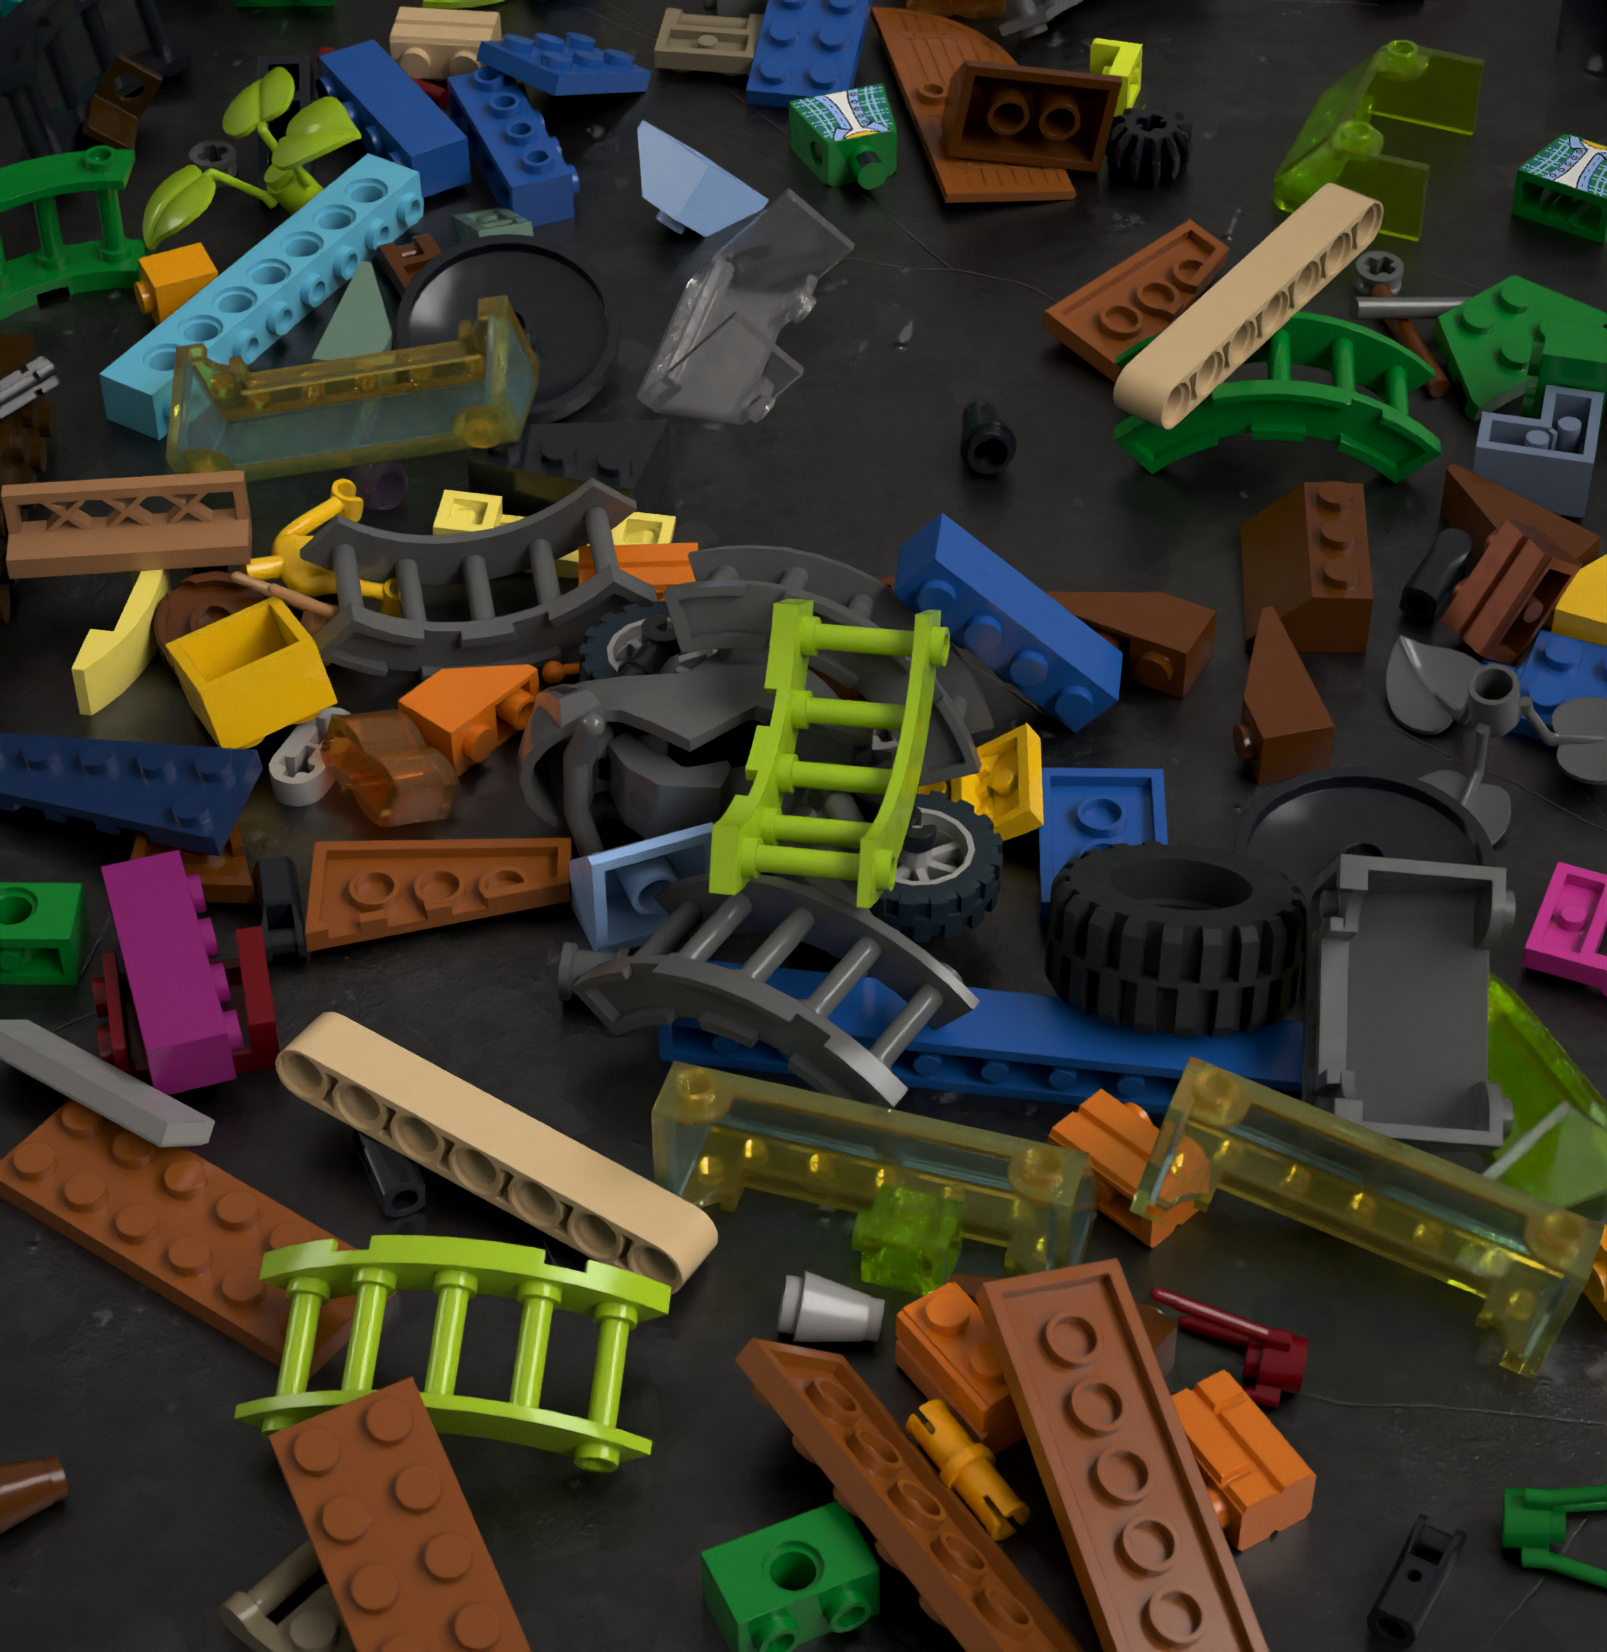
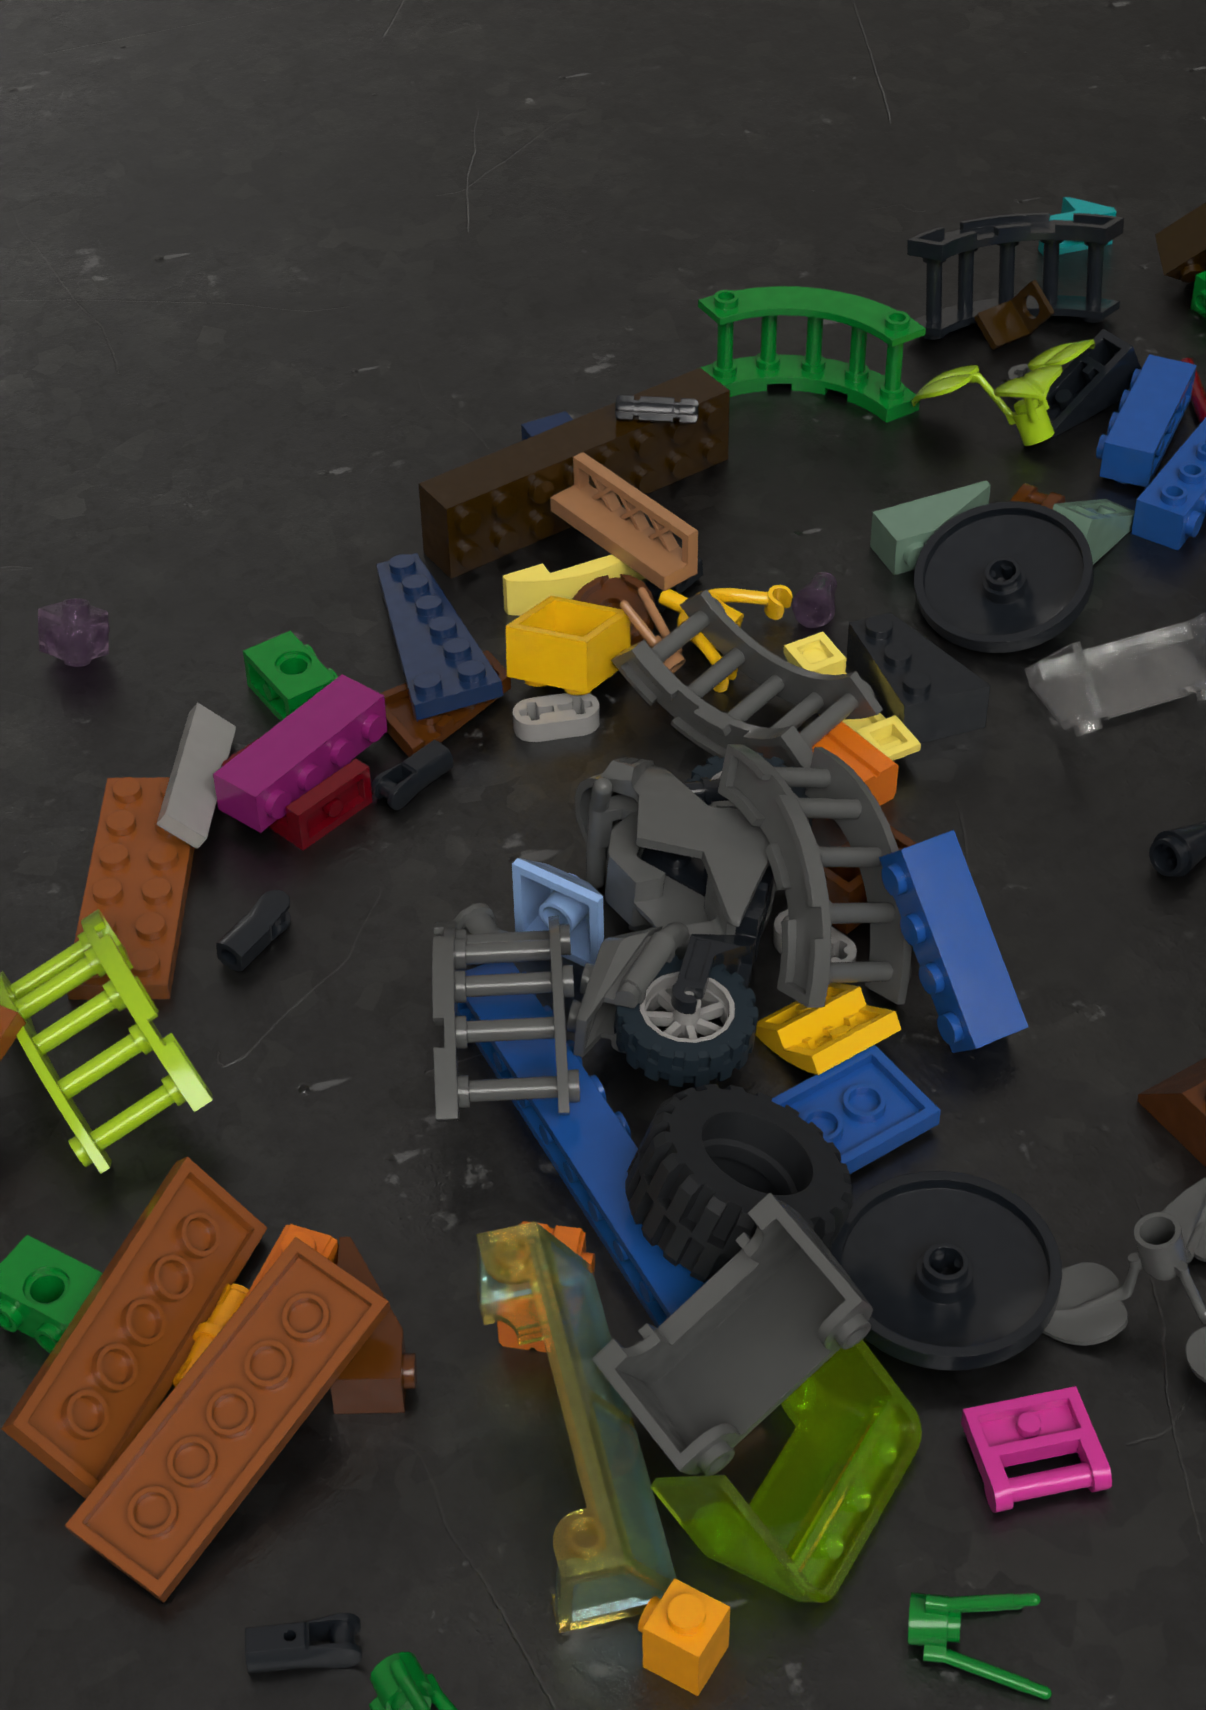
camera: 55 degrees right, 0 degrees up
medium azure brick [99,153,424,441] -> none
light orange brick [134,242,218,325] -> none
clear yellow windscreen [166,295,539,482] -> none
tan beam [275,1012,718,1294] -> none
dark orange wing [305,837,573,952] -> none
clear orange brick [320,709,460,827] -> none
orange slope [398,664,539,779] -> none
clear yellow windscreen [651,1061,1099,1277] -> none
lime fence [709,598,950,909] -> none
light grey cone [776,1271,884,1343] -> none
clear neon green brick [852,1183,964,1296] -> none
reddish brown slope [1044,591,1217,699] -> none
dark red plant [1149,1286,1309,1408] -> none
orange brick [1171,1369,1316,1552] -> none
reddish brown slope [1233,606,1335,784] -> none

